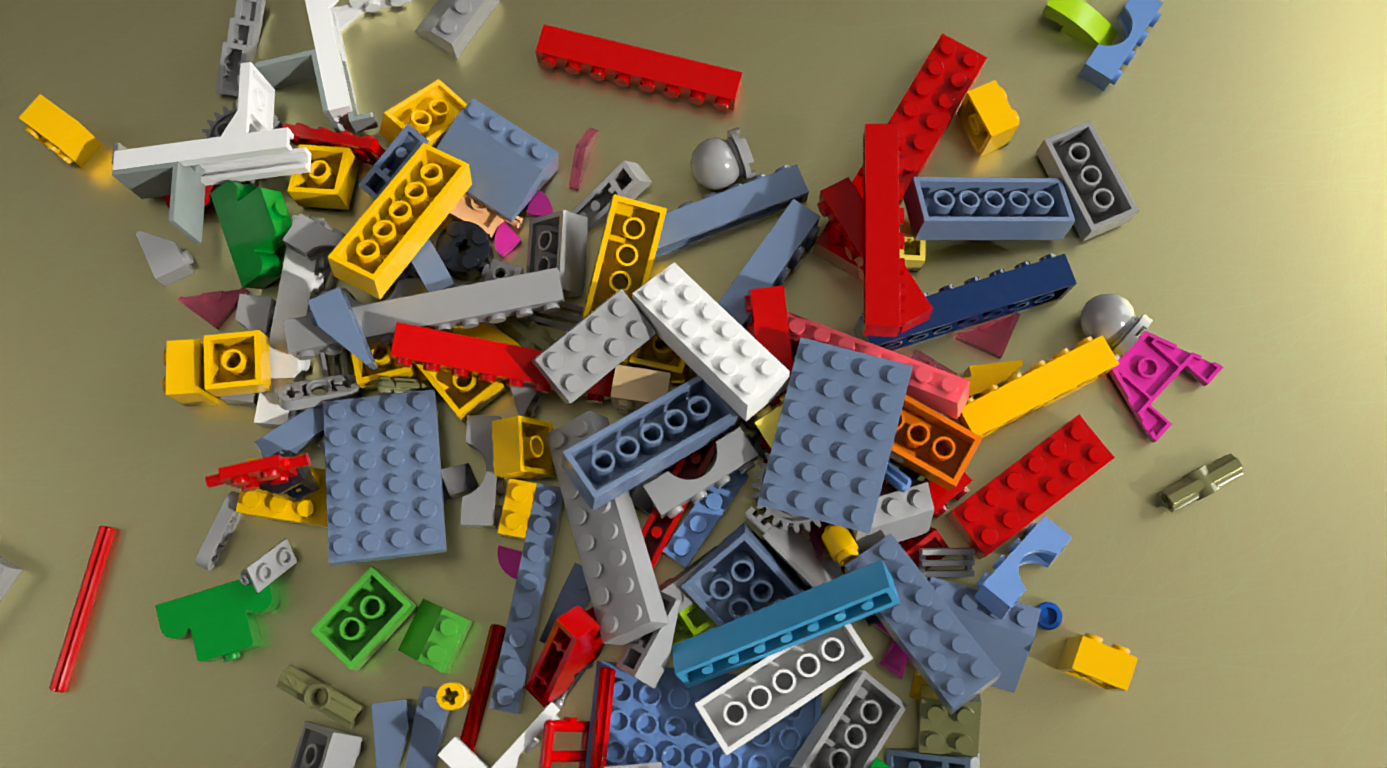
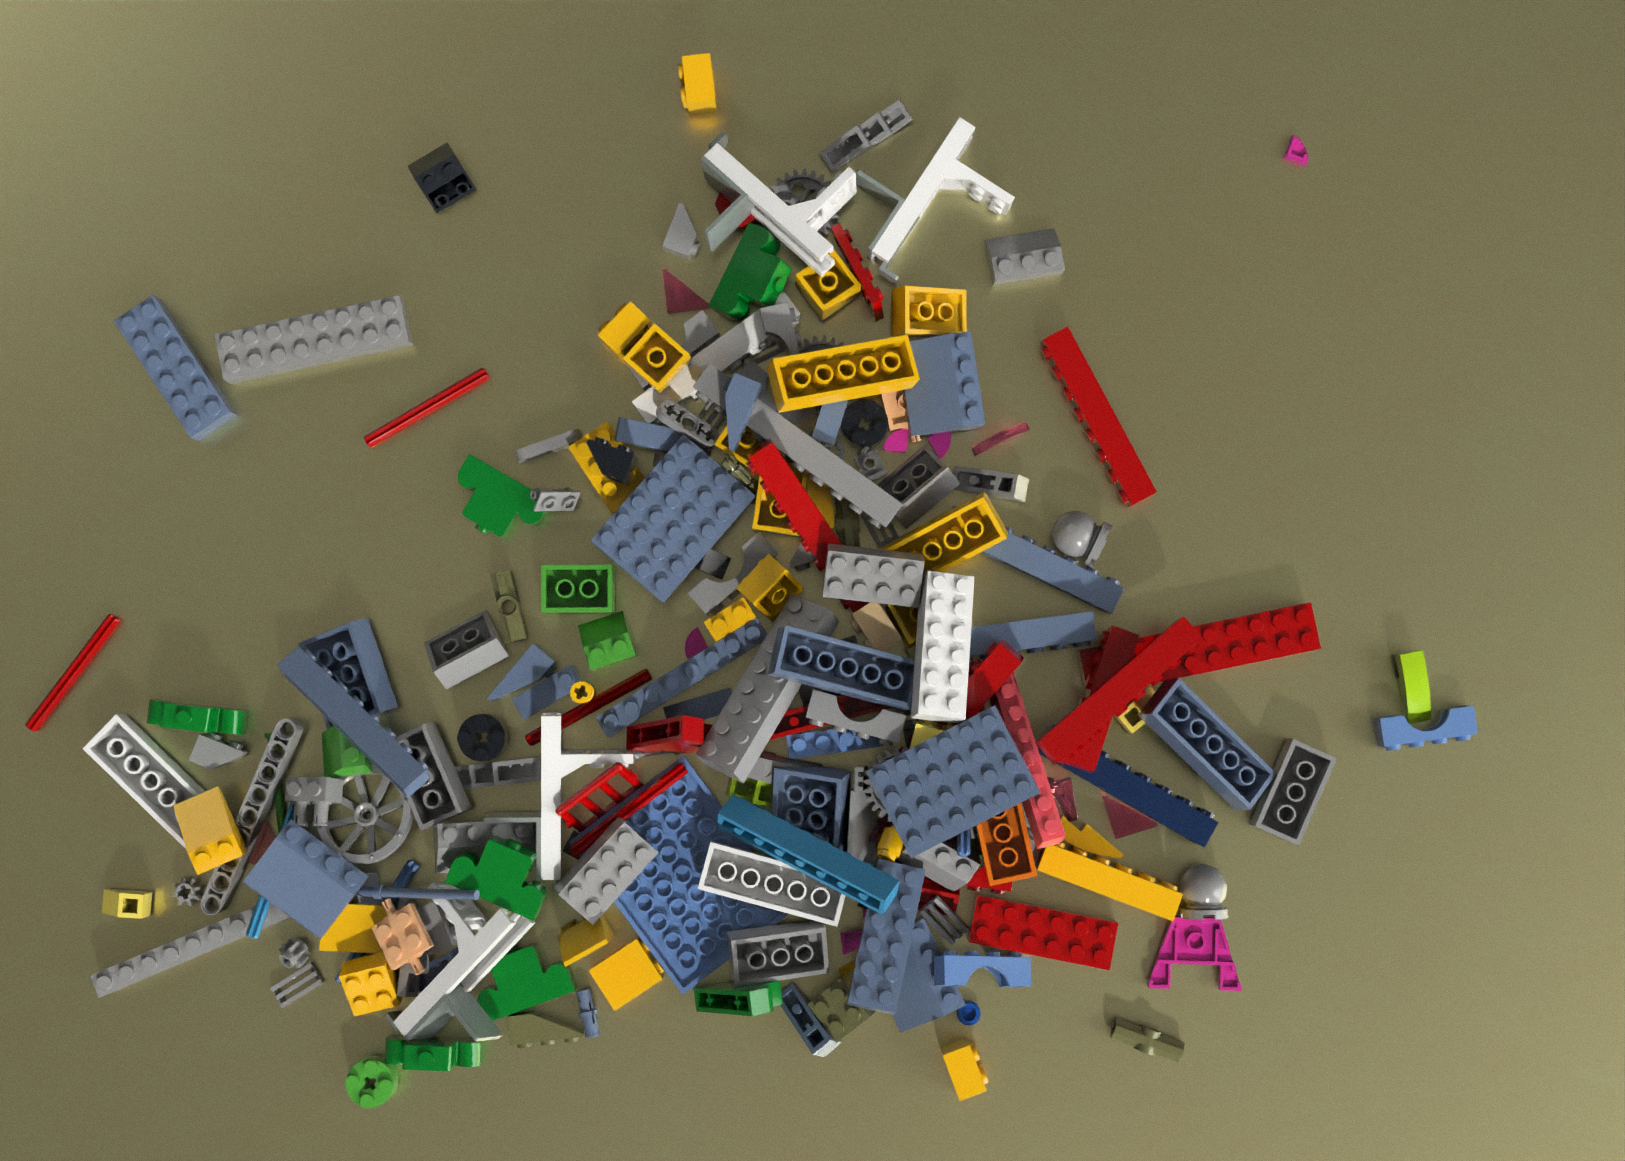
camera: 50 degrees right, 10 degrees up
red plate [205,453,311,492] -> none
sand blue slope [358,124,429,200] -> none
light grey slope [616,591,680,688] -> none
yellow brick [957,80,1020,157] -> none

